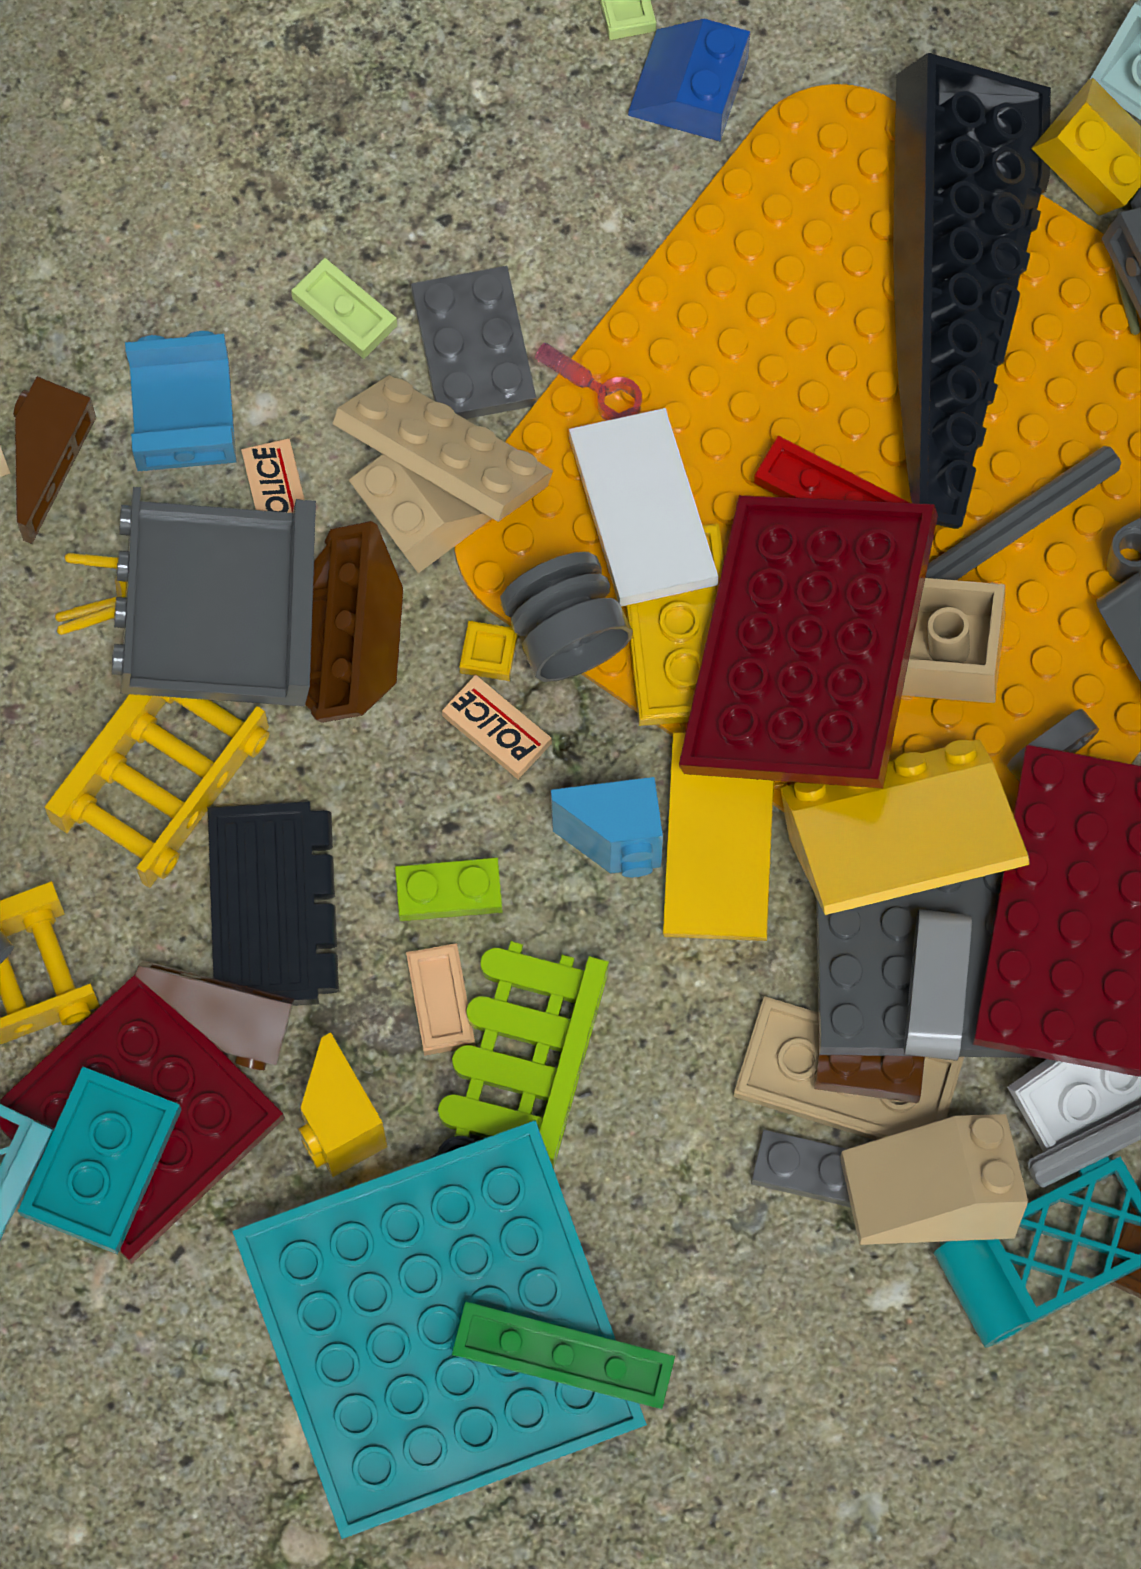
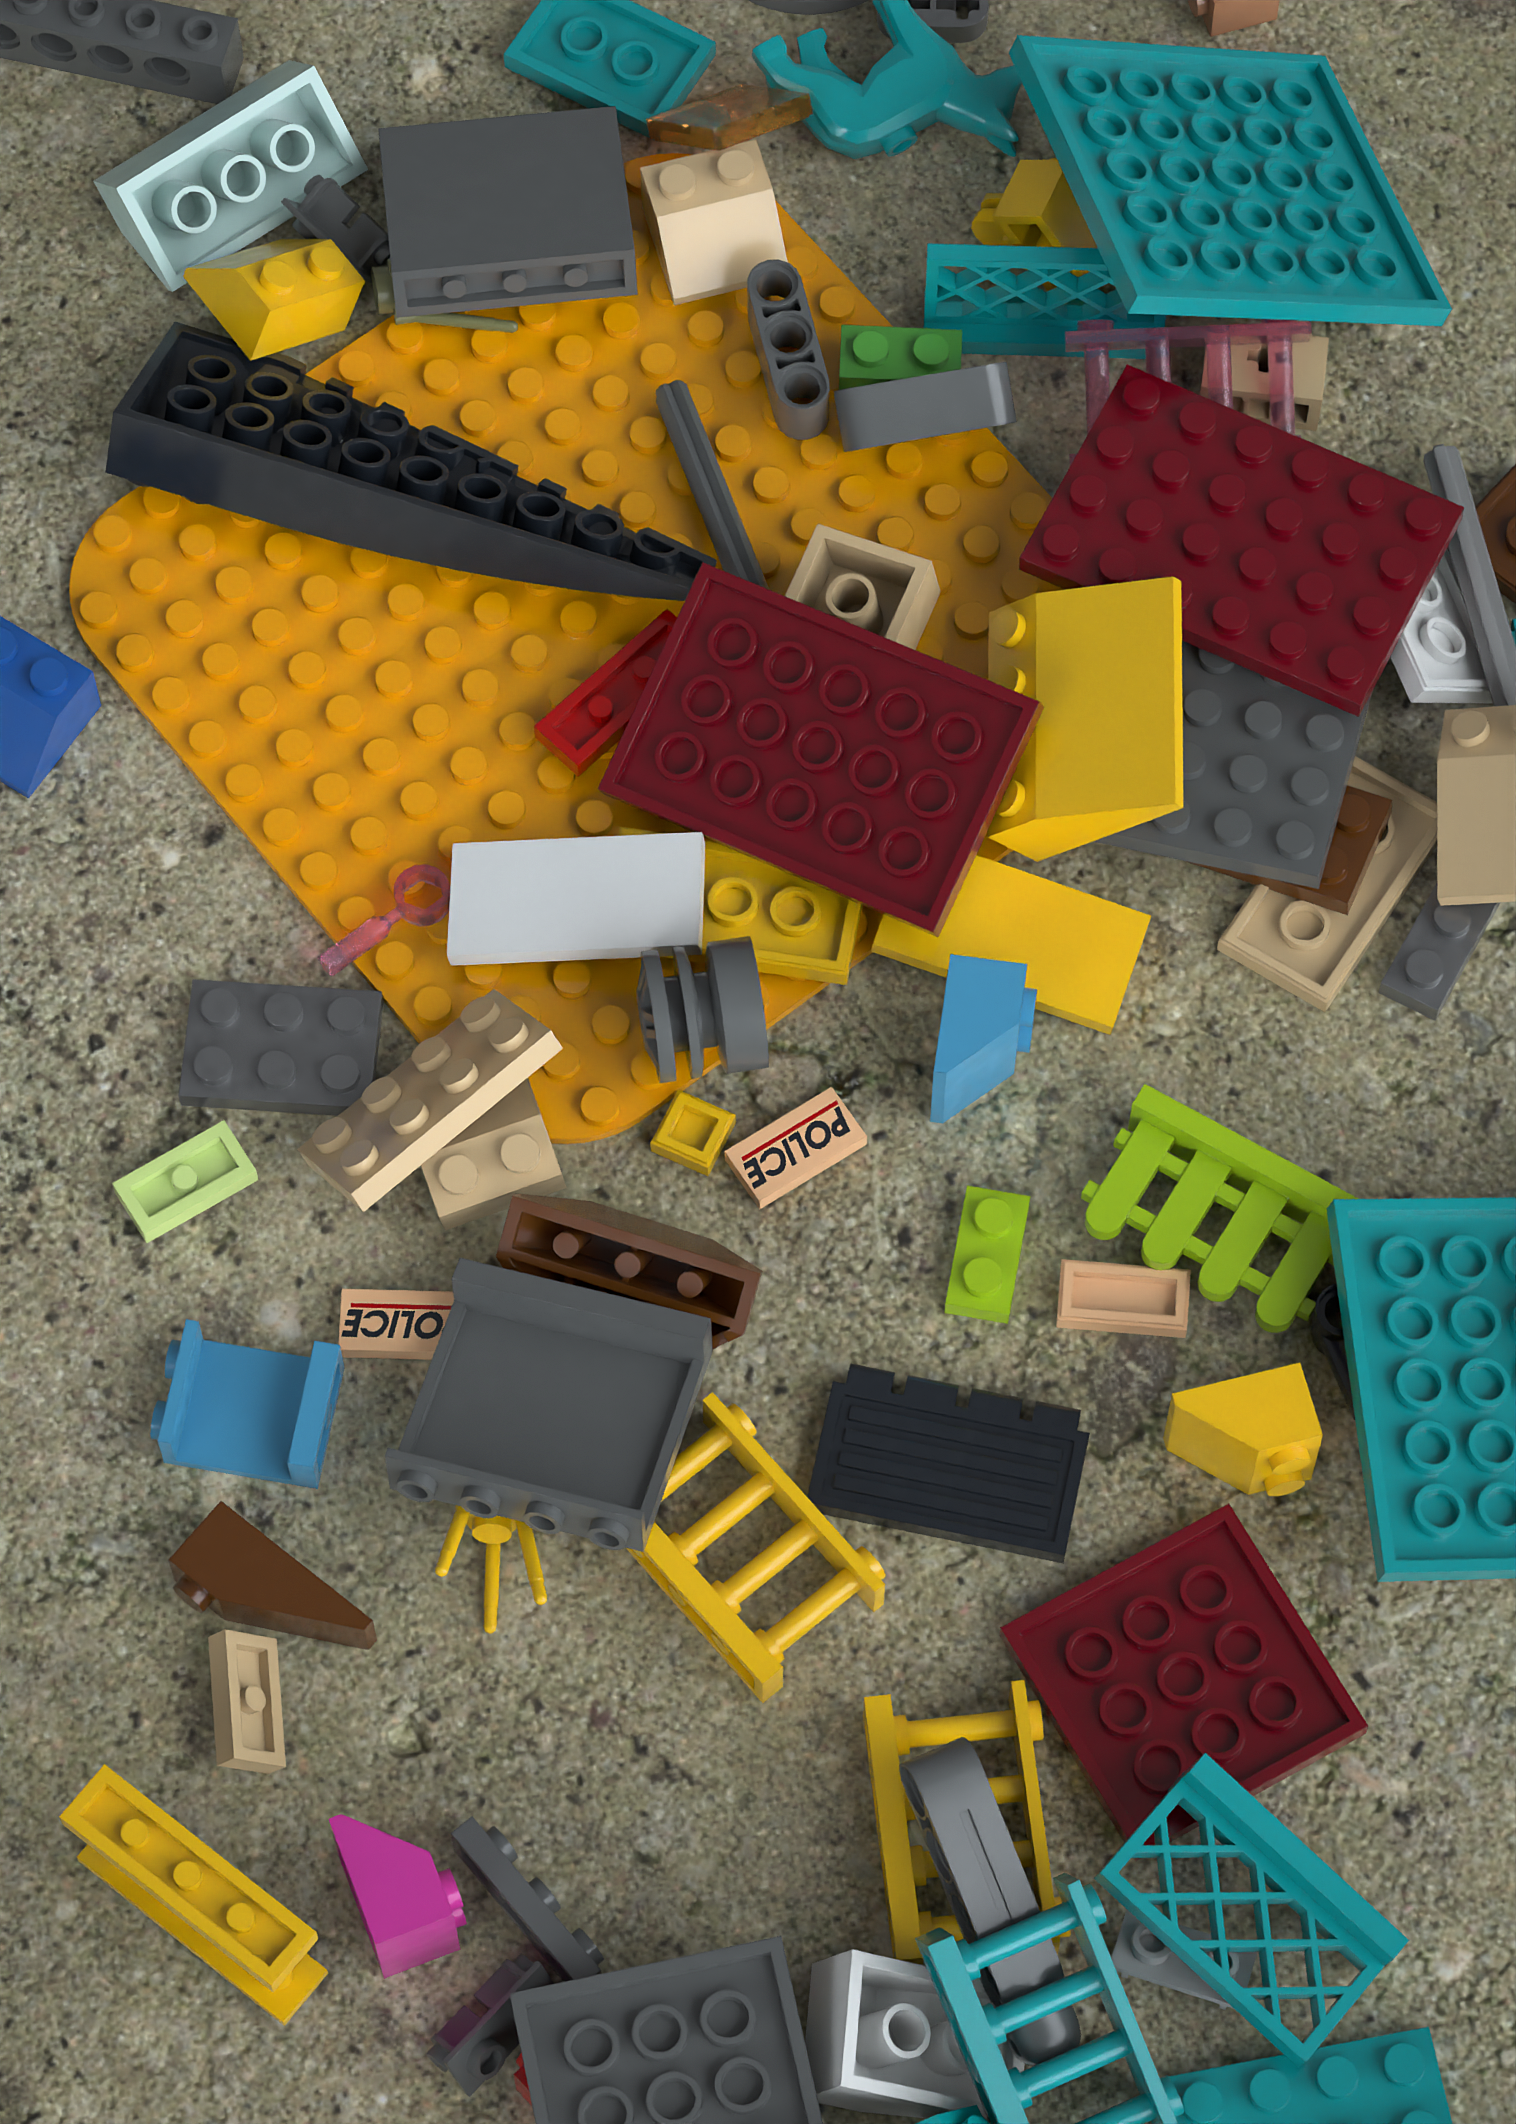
camera: 75 degrees left, 5 degrees down
teal plate [18,1067,182,1255] -> none
slope [135,960,294,1070] -> none
light grey beam [904,909,972,1061] -> none
flat silver beam [1007,709,1099,781] -> none

